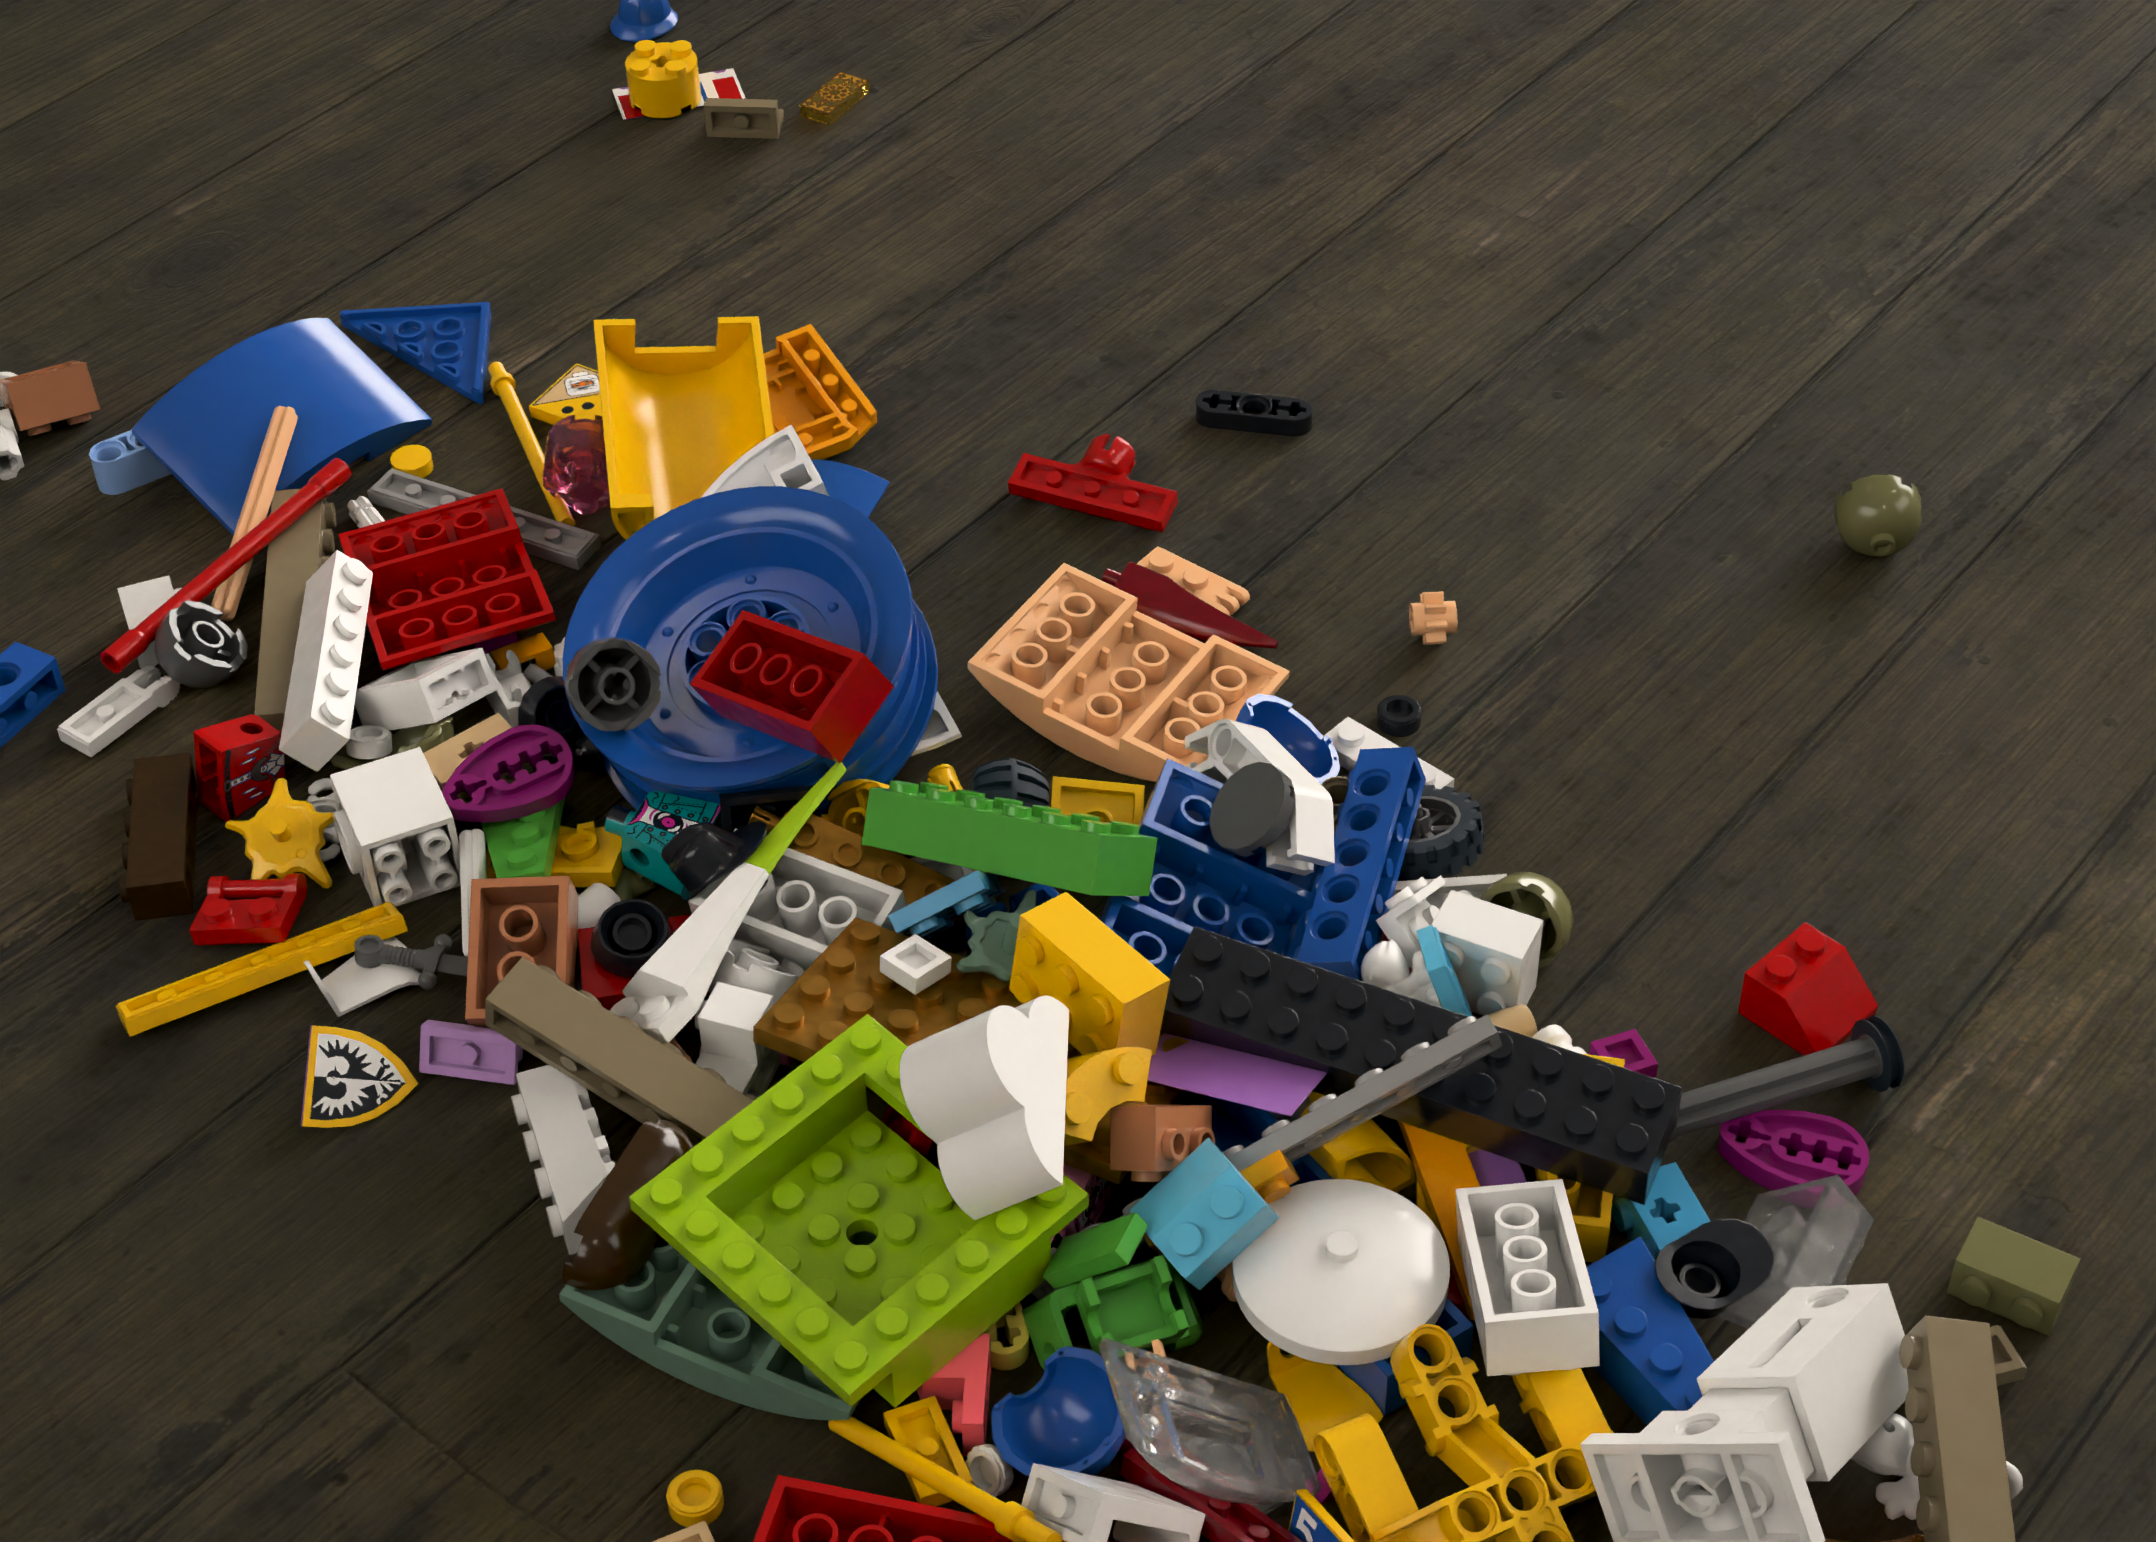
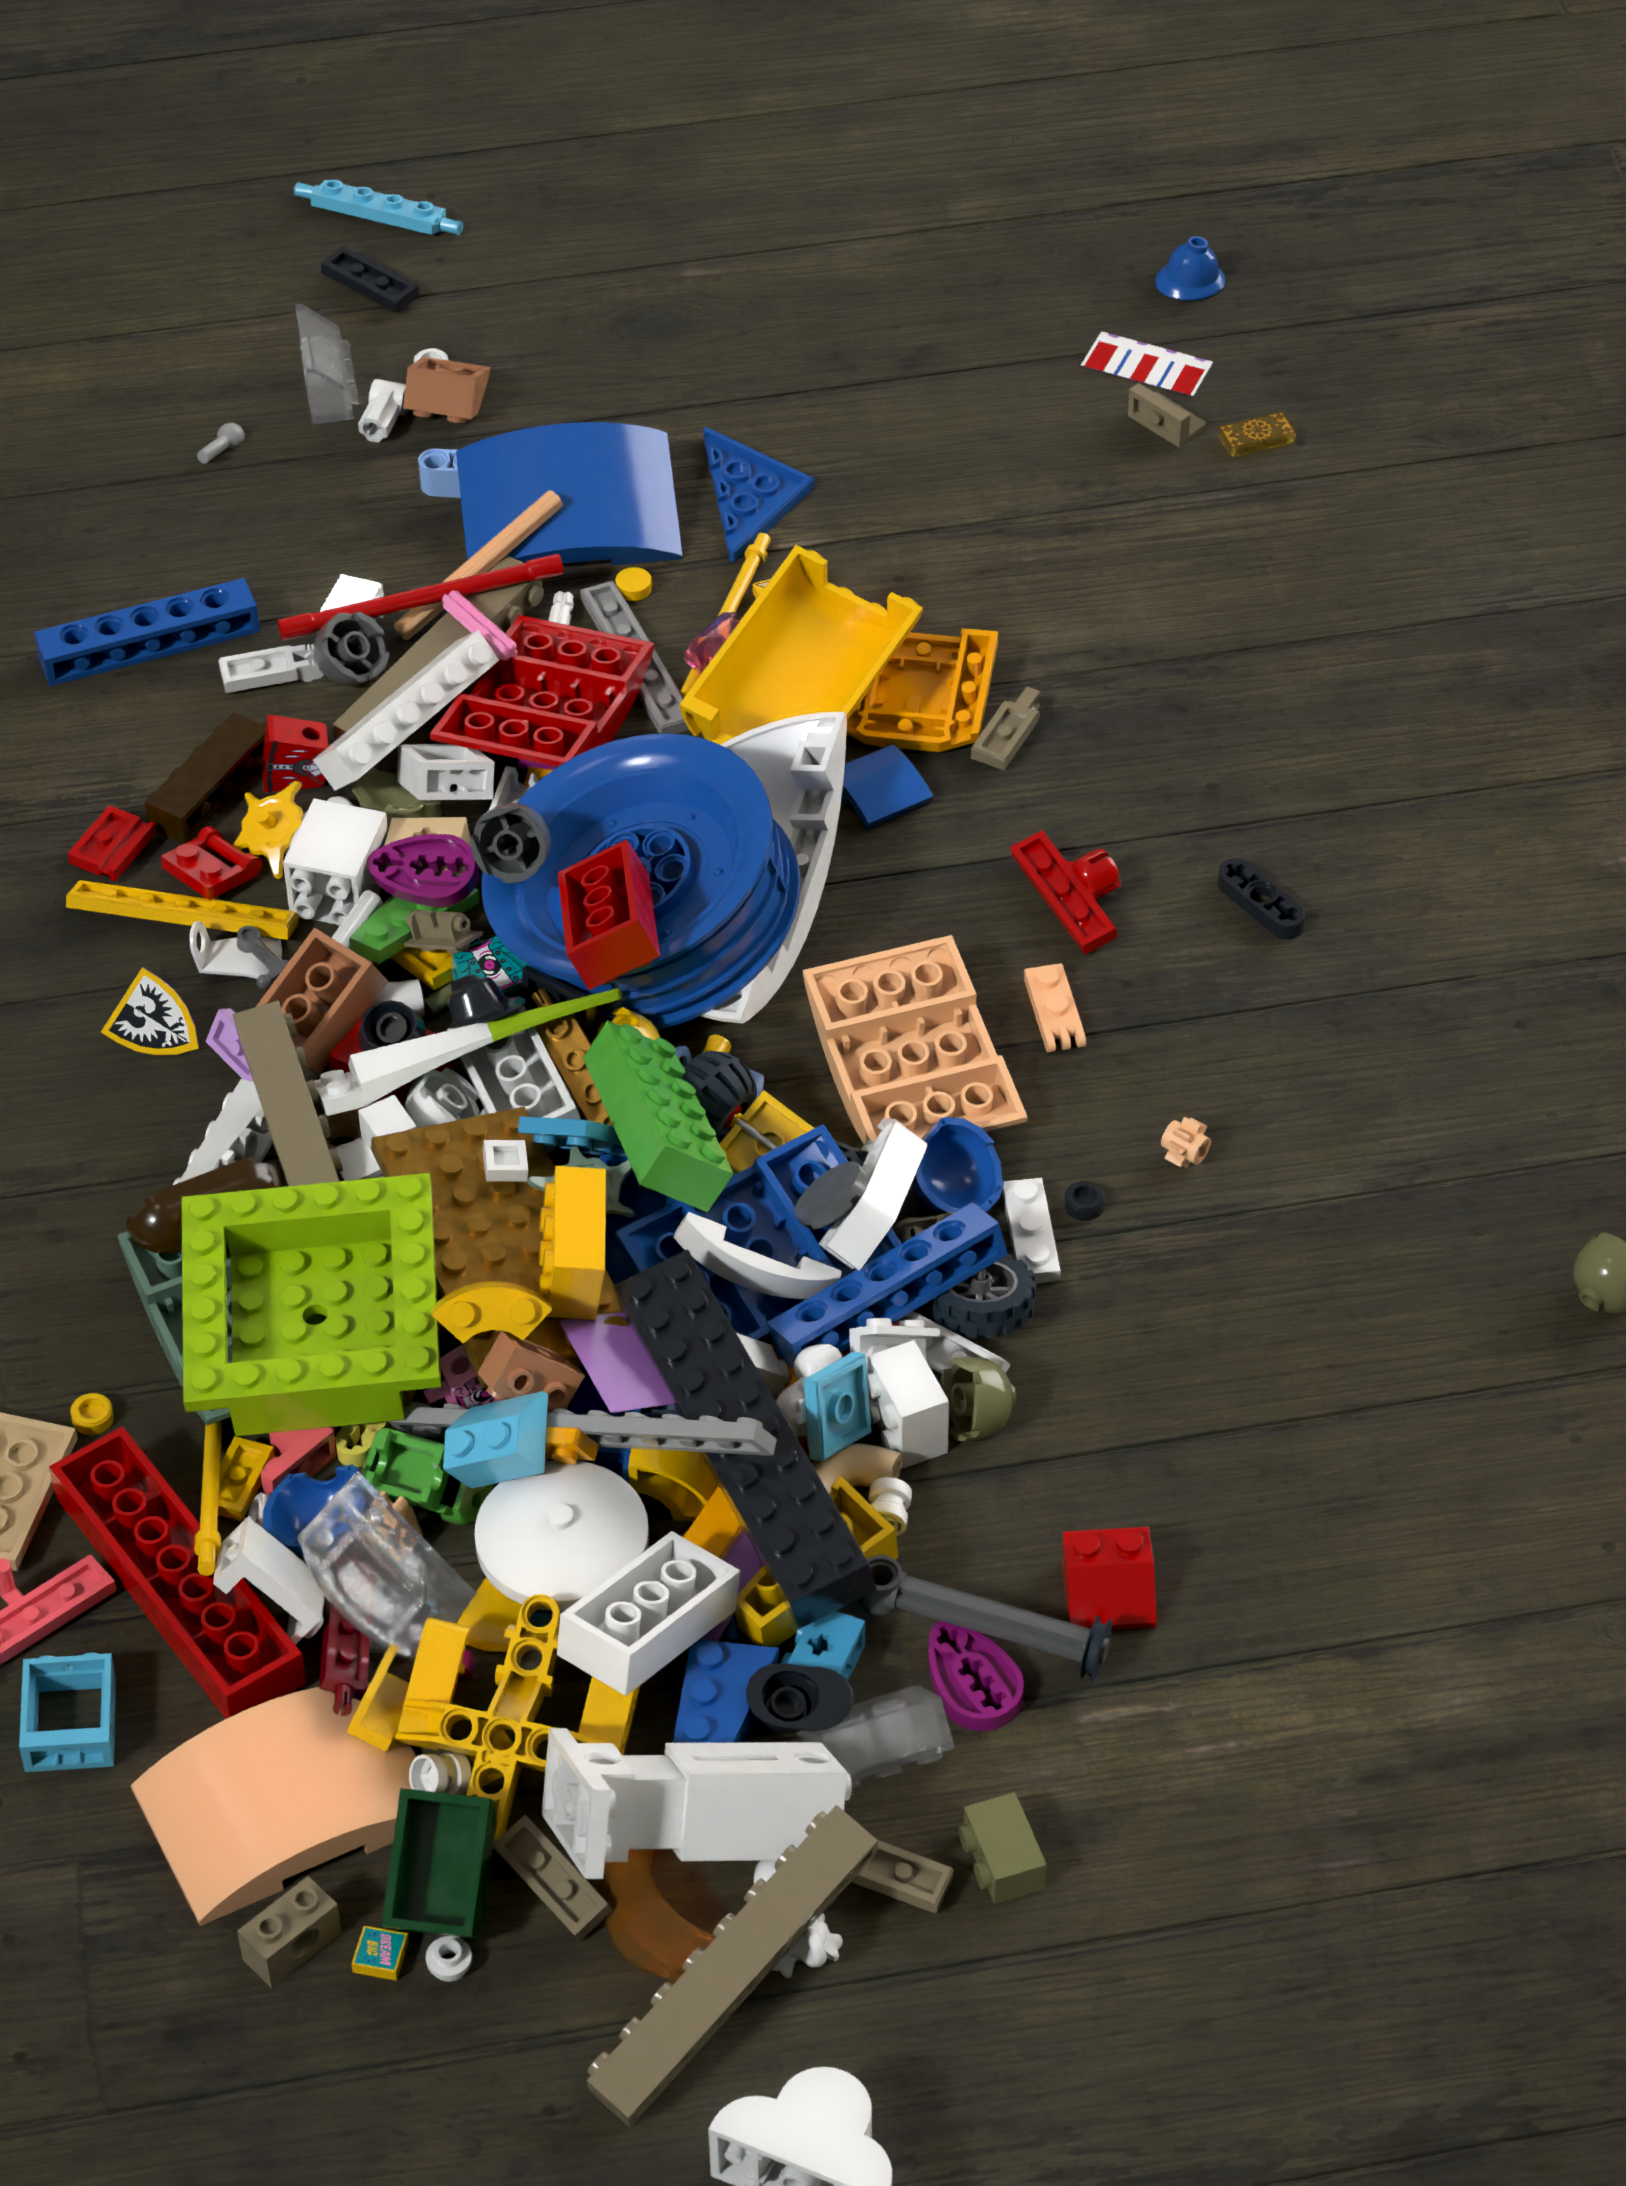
camera: 40 degrees right, 5 degrees up
white tile [346,725,393,759] -> none
yellow brick [625,40,701,118] -> none
white brick [900,996,1069,1220] -> none
bright green tile [1043,1212,1148,1289] -> none
dark red piece [1101,561,1278,649] -> none
magenta plate [1589,1029,1659,1078] -> none
none -> red plate [67,805,157,882]
none -> dark tan hinge [403,910,484,954]
none -> bright pink axle [442,590,517,661]
none -> white slope [674,1212,842,1299]
none -> dark tan hinge [971,686,1040,770]

